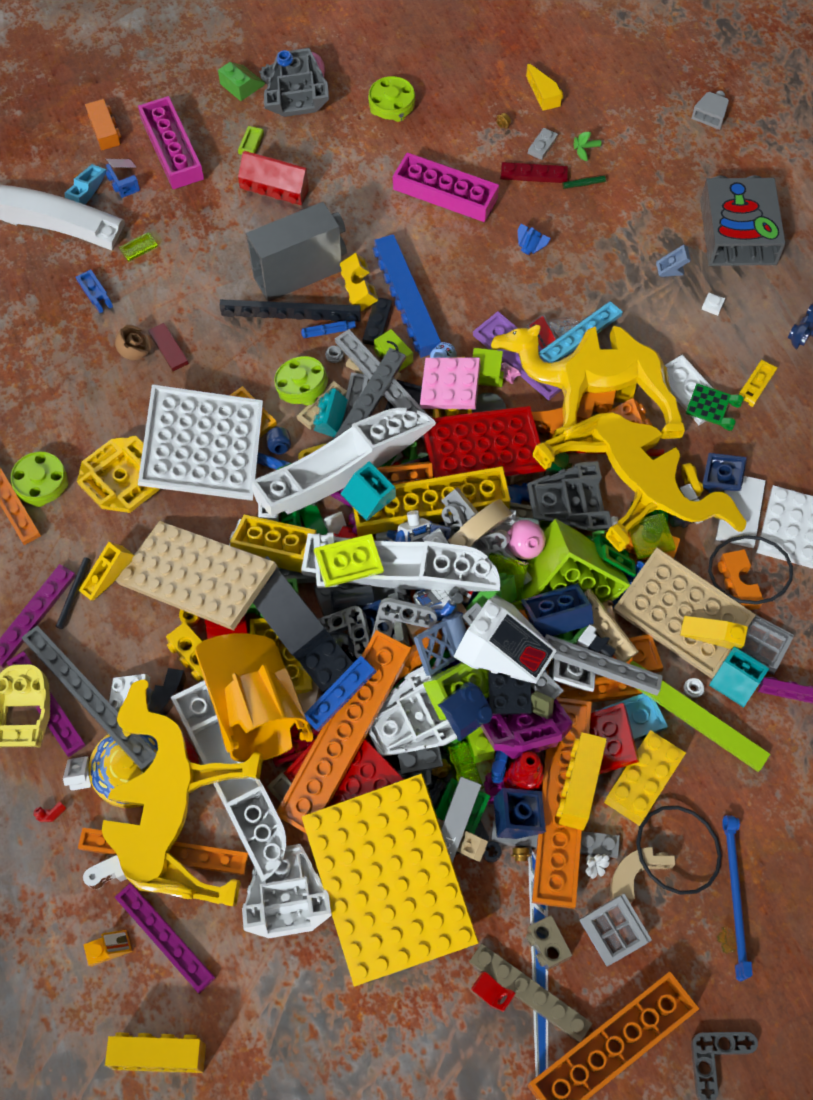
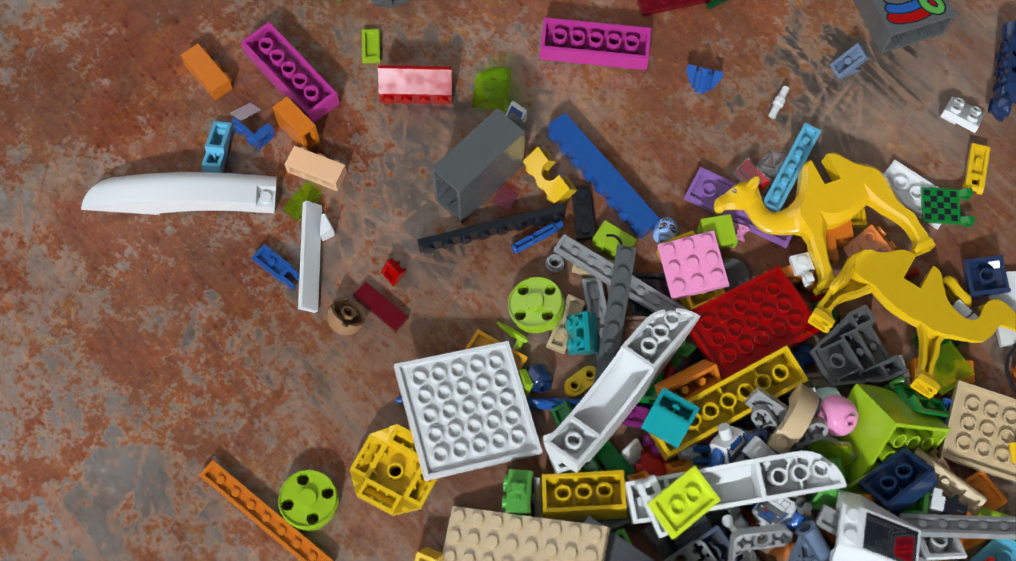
camera: 20 degrees left, 5 degrees up
white plate [702,293,725,316] -> none
none -> orange brick [272,96,320,150]
none -> light nougat brick [285,146,347,191]
none -> white tile [298,201,322,313]
none -> white slope [320,213,335,241]
none -> red tile [381,258,407,286]
none -> clear neon green slope [472,67,511,111]
none -> clear pink tile [493,186,518,211]
none -> lime bar [497,322,528,351]
none -> bright green hinge [502,469,533,516]
none -> white slope [506,101,527,122]
none -> lime tile [518,369,533,397]
none -> white bar [769,86,789,119]
none -> white plate [789,252,815,287]
none -> white plate [940,96,985,133]

